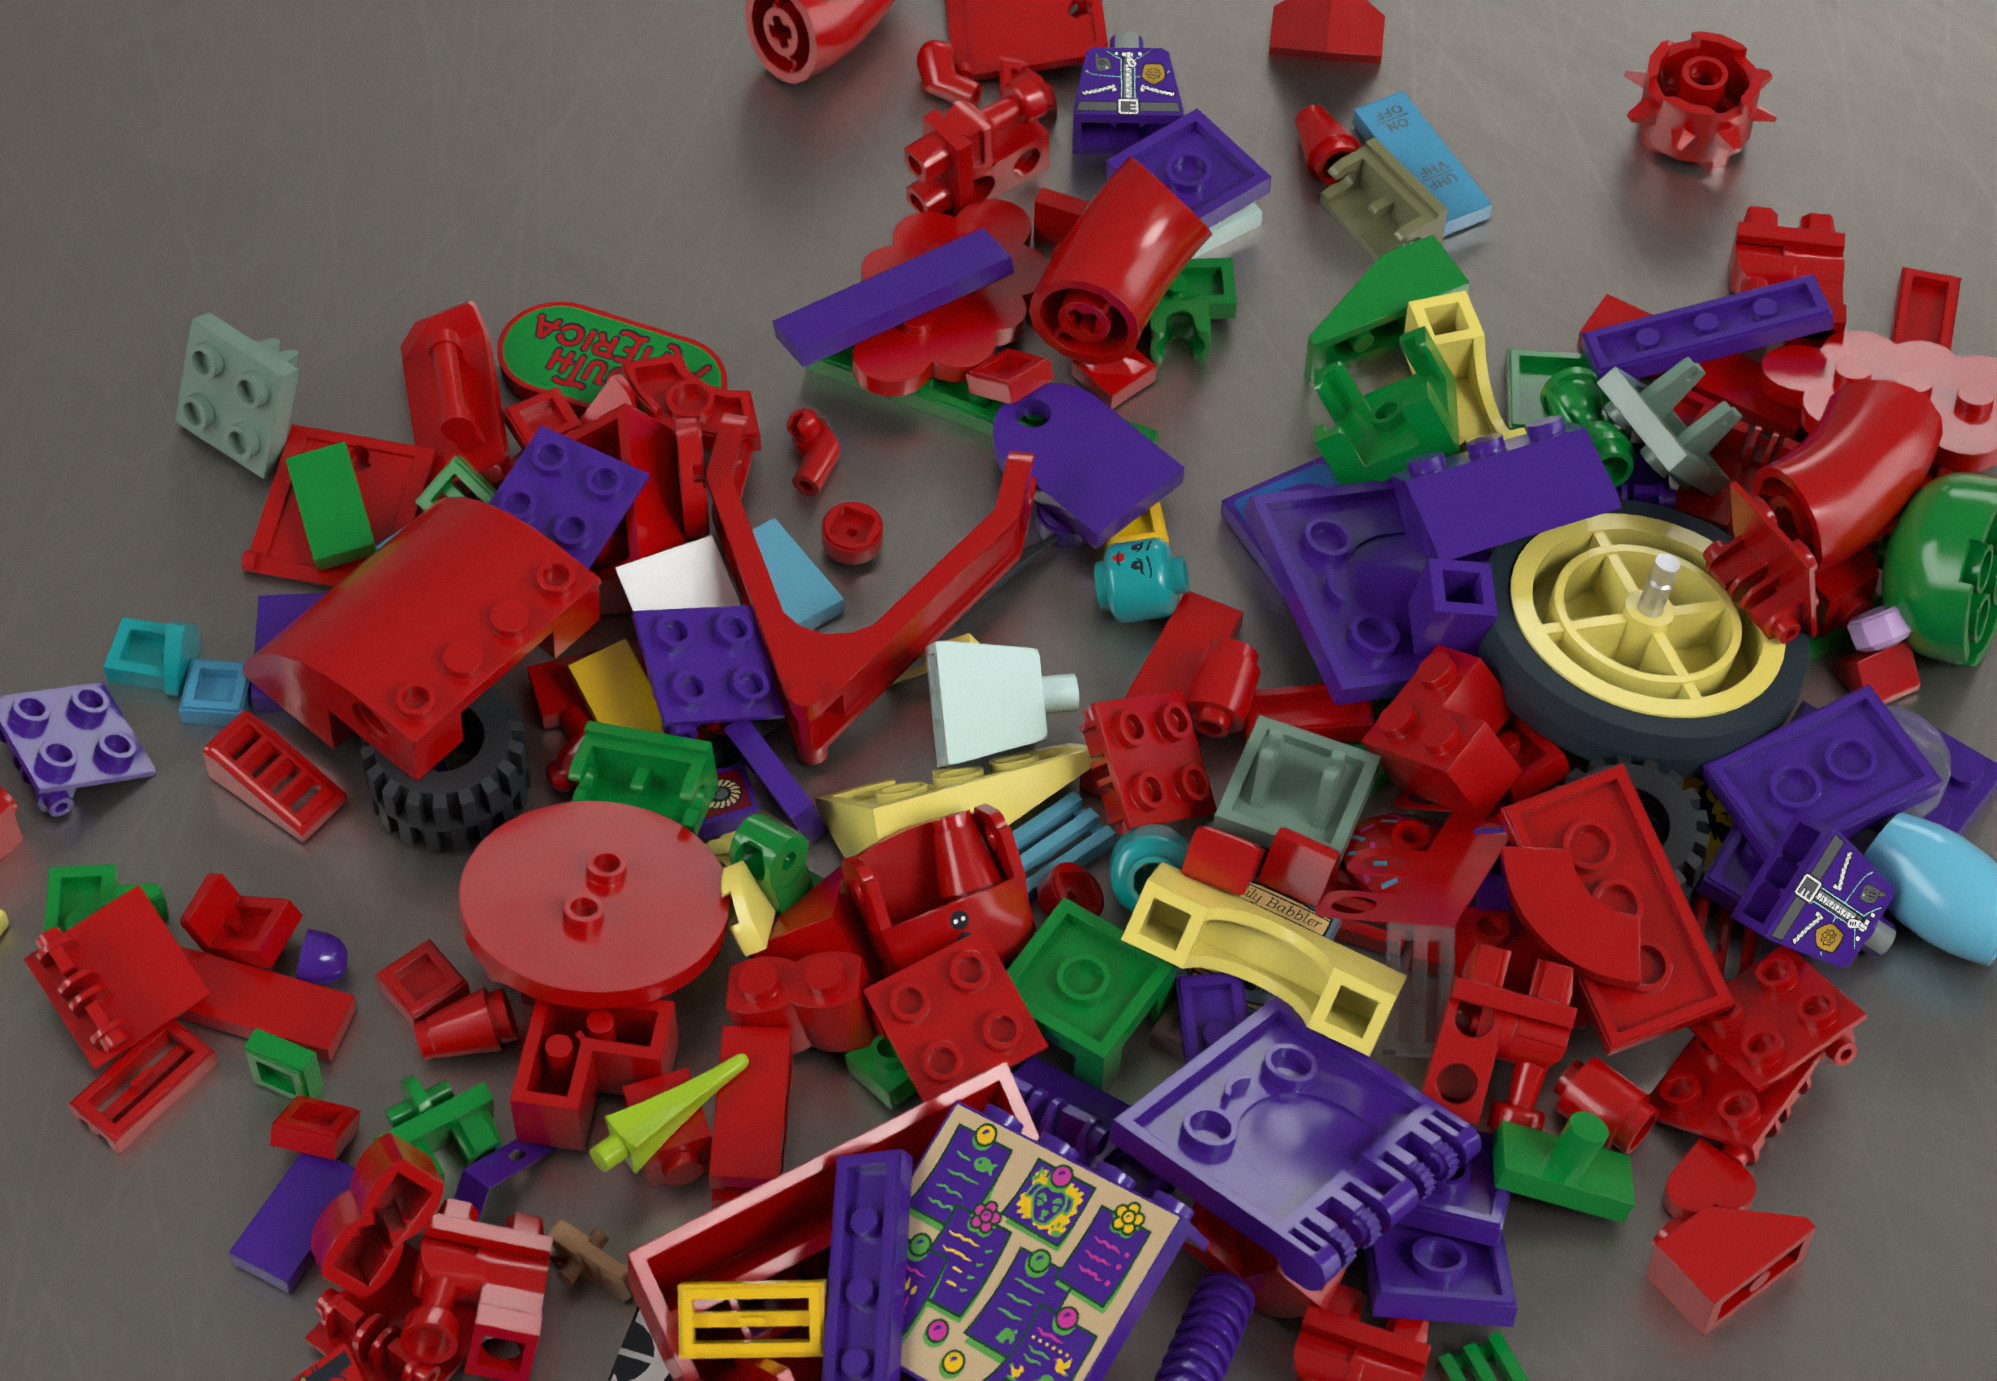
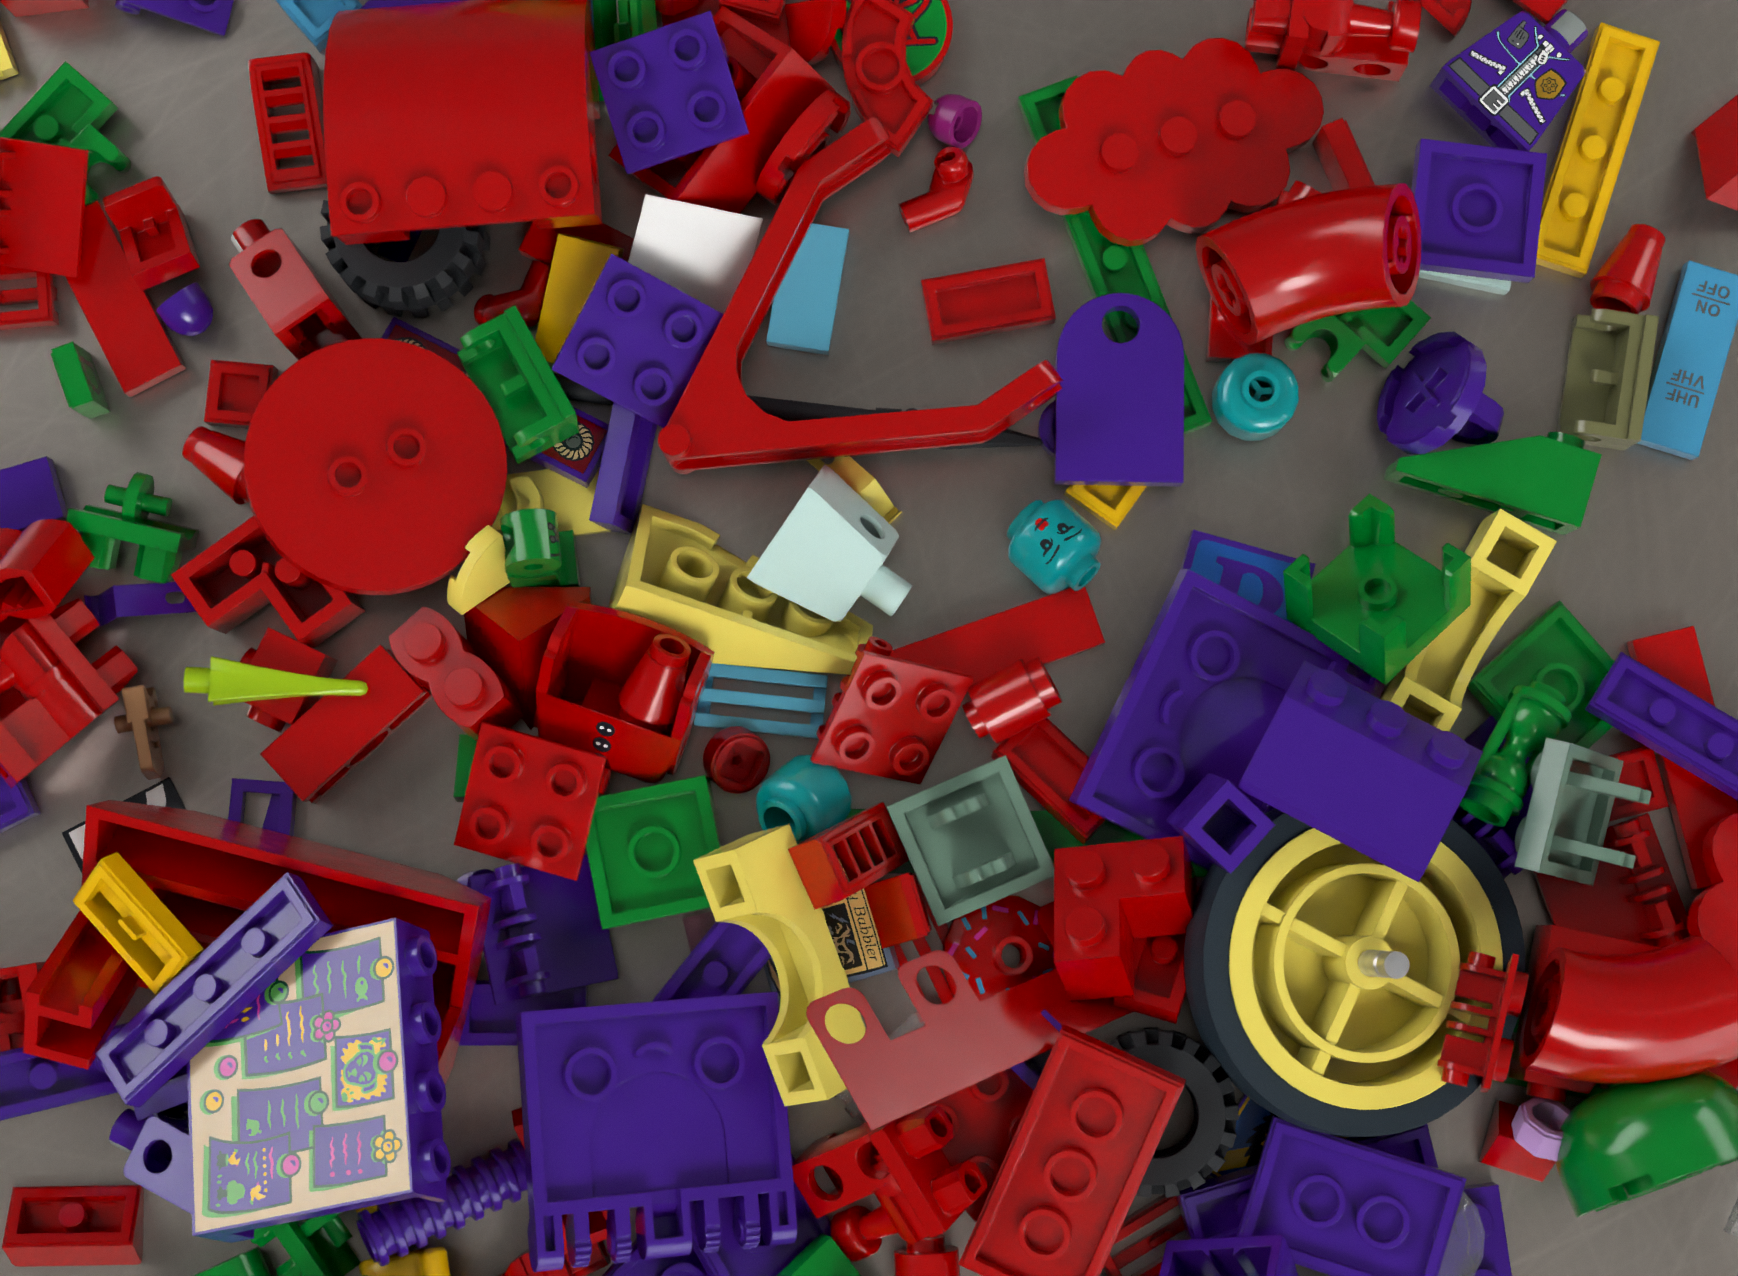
camera: 45 degrees right, 30 degrees up
red tile [270,1095,361,1160] -> none
dark purple tile [772,228,1014,367] -> none
red tile [821,502,884,565] -> none
red tile [966,348,1054,404] -> none
red tile [1500,846,1641,989] -> none
none -> red torso [229,219,362,360]
none -> red tile [921,258,1056,345]
none -> magenta hinge [927,94,982,149]
none -> teal head [1212,353,1299,441]
none -> dark purple tile [1377,331,1504,454]
none -> yellow tile [1536,22,1660,279]

